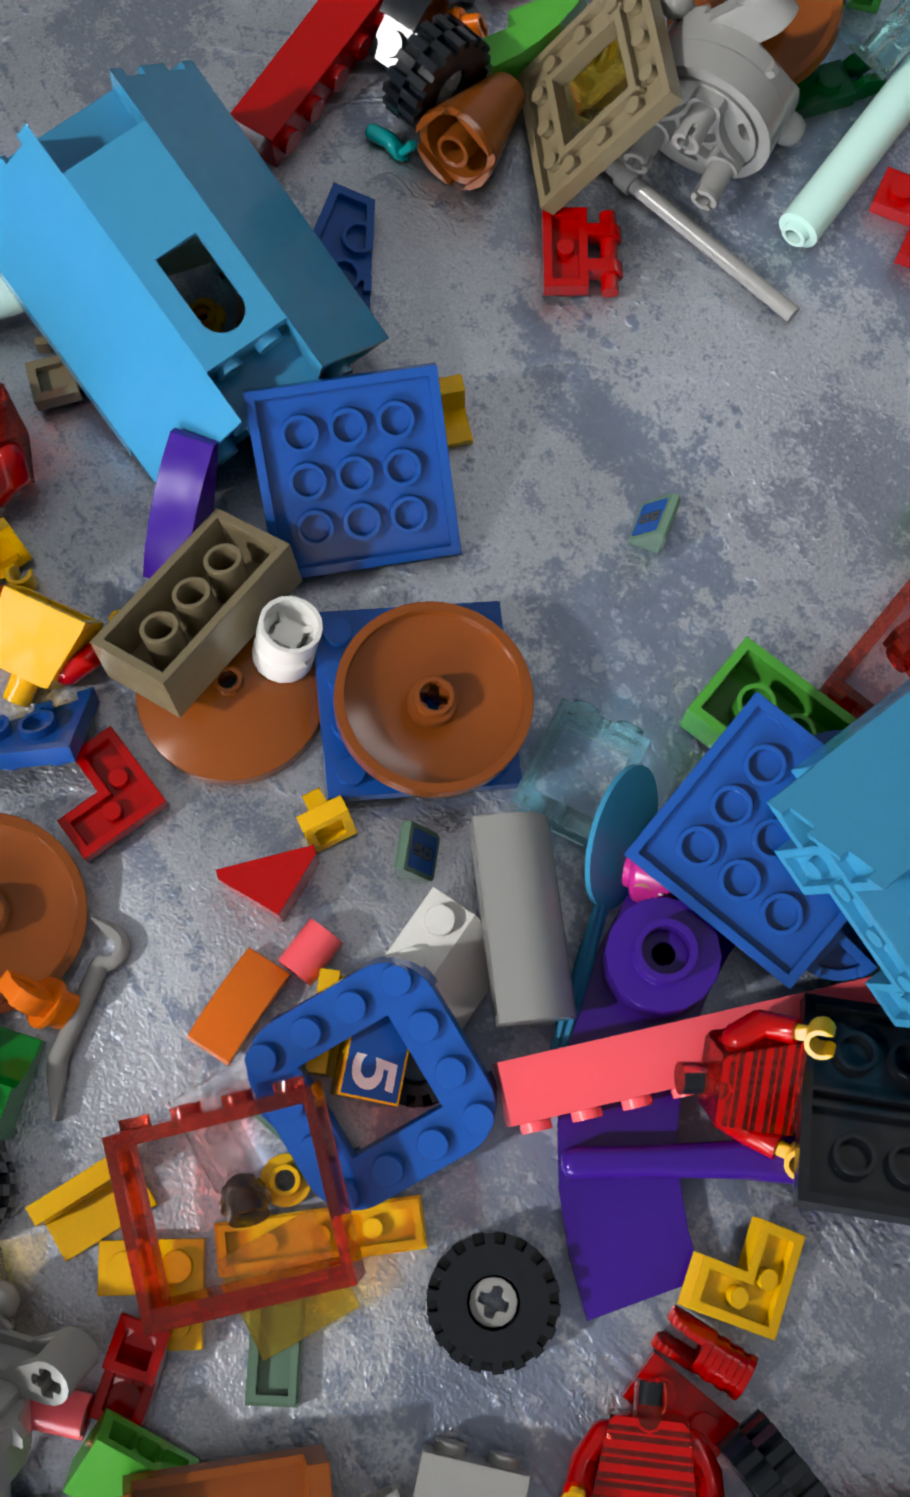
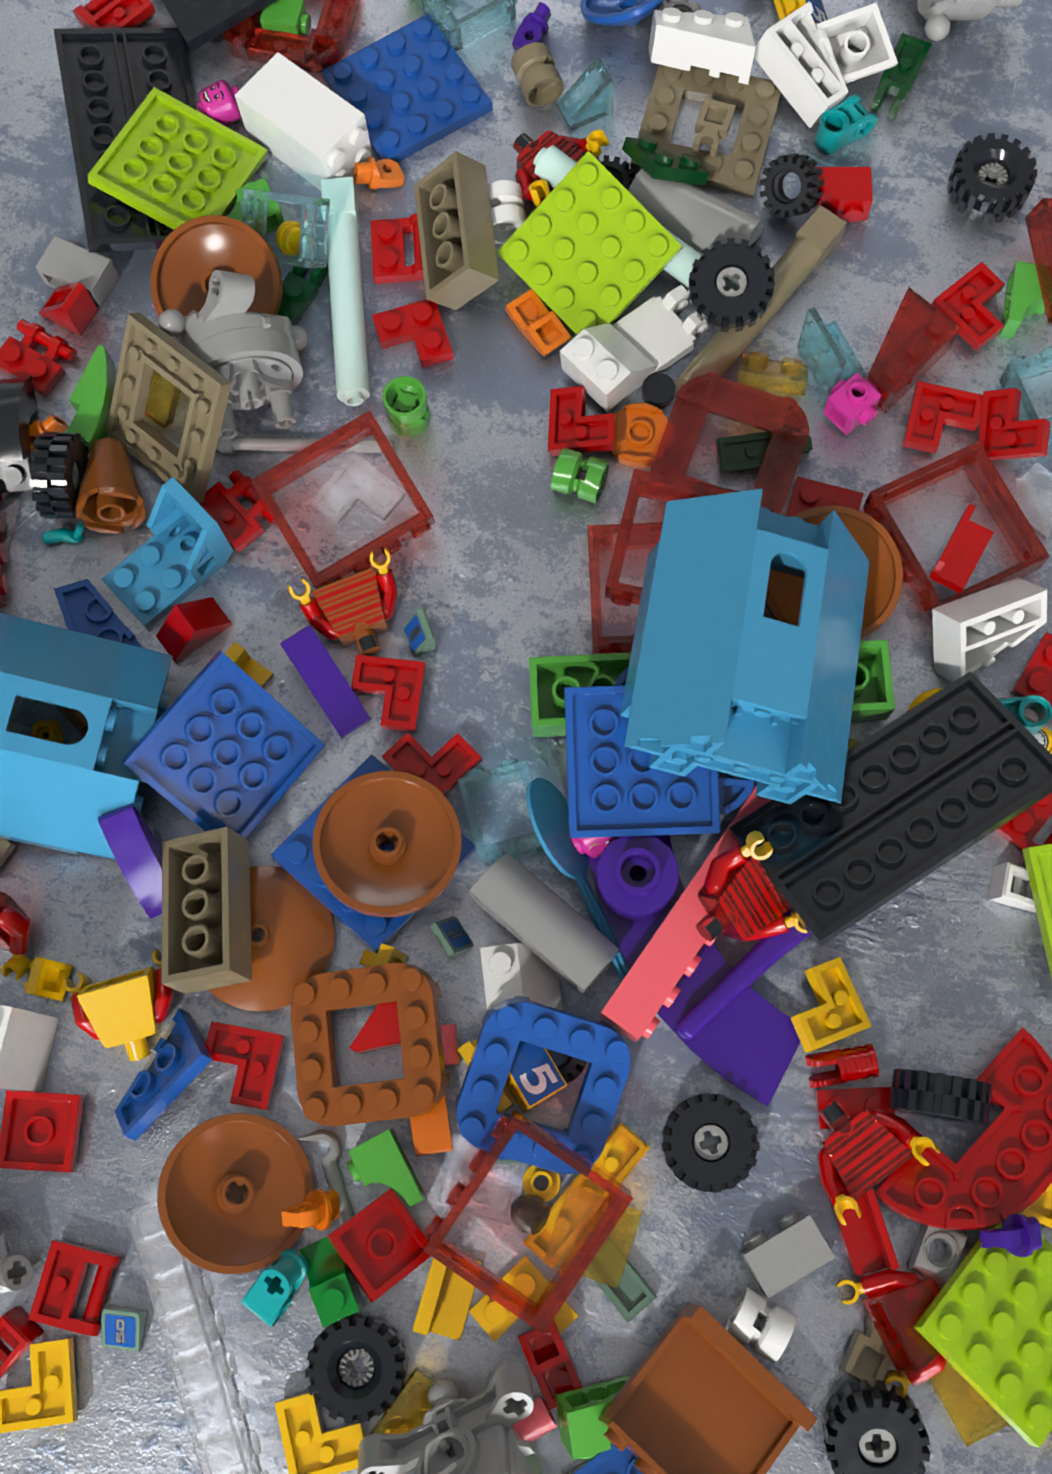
camera: 35 degrees left, 0 degrees up
white wheel [252,596,323,683] -> none
none -> dark azure bracket [102,477,233,630]
none -> red slope [156,597,233,664]
none -> clear red window [250,410,435,589]
none -> yellow plate [275,220,308,254]
none -> dark purple slope [280,625,371,739]
none -> torso [288,547,398,656]
none -> dark orange plate [291,963,450,1126]
none -> clear plate [310,451,406,526]
none -> red plate [327,1188,435,1302]
none -> bright green arch [347,1129,427,1207]
none -> red plate [351,654,426,733]
none -> bright green wheel [382,376,430,437]
none -> red plate [382,732,483,796]

